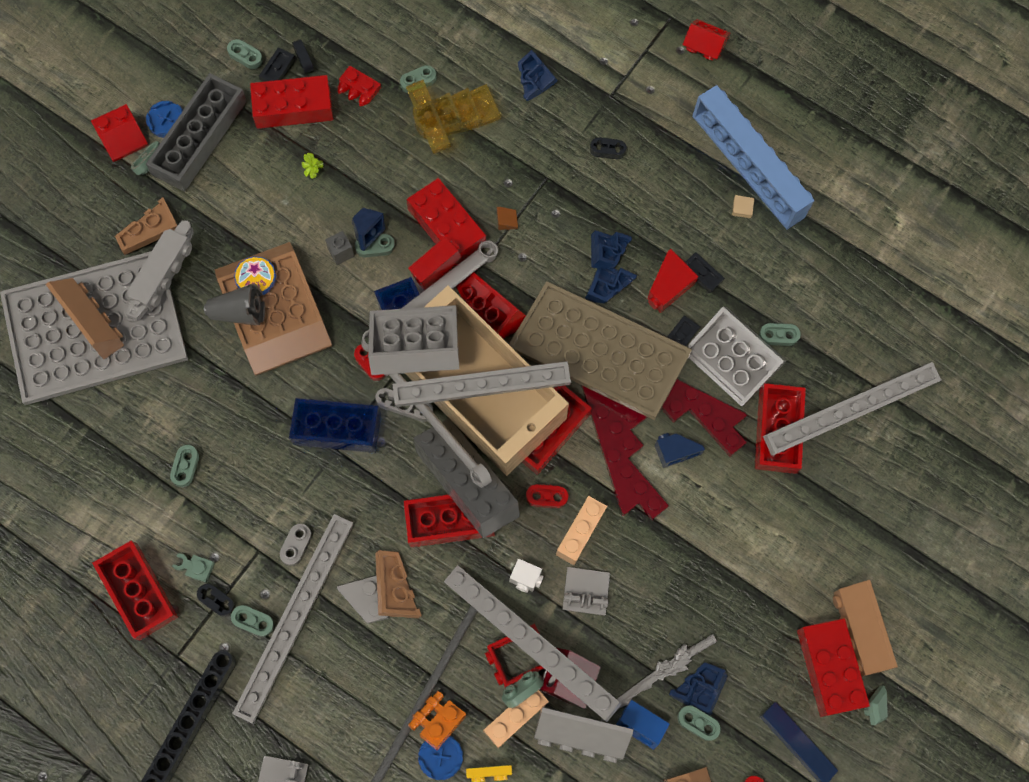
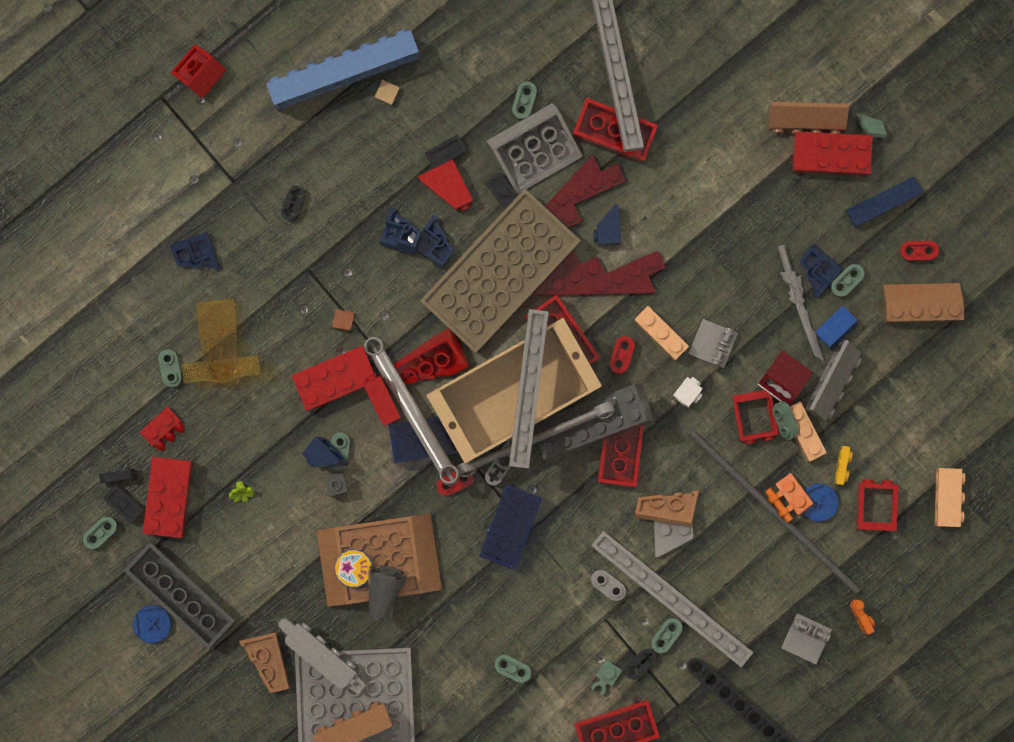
camera: 70 degrees left, 15 degrees up
red slope [91,104,149,162] -> none
sand green plate [131,141,160,175] -> none
light grey slope [368,305,459,375] -> none
light grey plate [444,565,621,722] -> none

